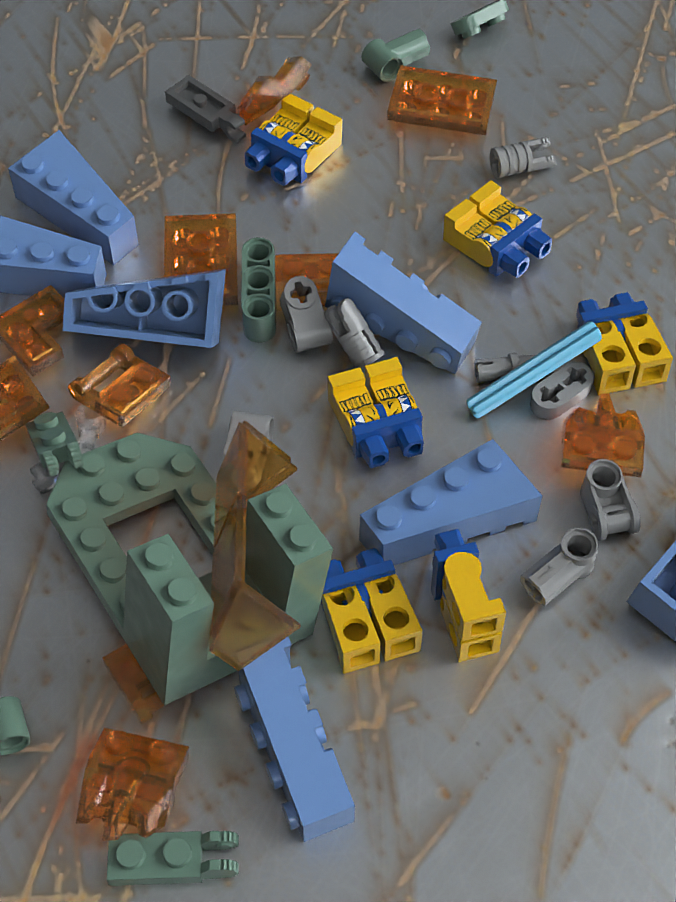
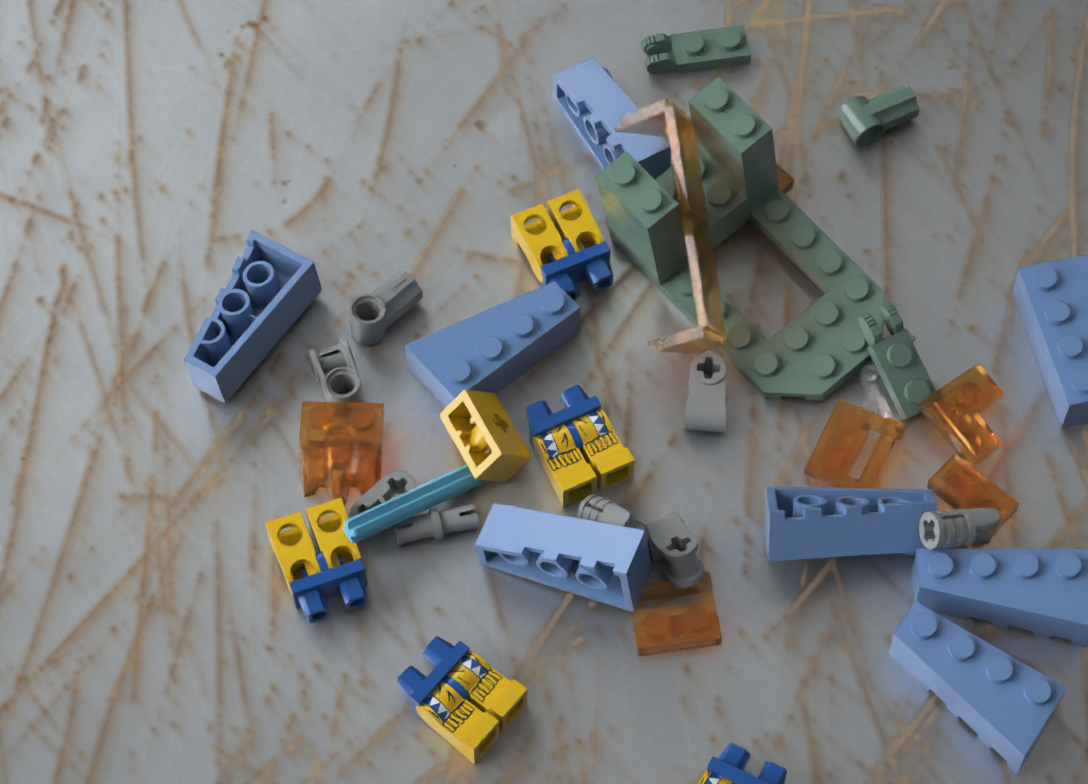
camera: 175 degrees right, 5 degrees up
clear orange plate [76,727,189,841] -> none
clear orange plate [164,213,238,305] -> none
sand green beam [241,237,276,343] -> none
yellow hips [431,529,506,662] -> none
none -> yellow brick [439,389,532,482]
none -> light grey hinge [919,507,1001,550]

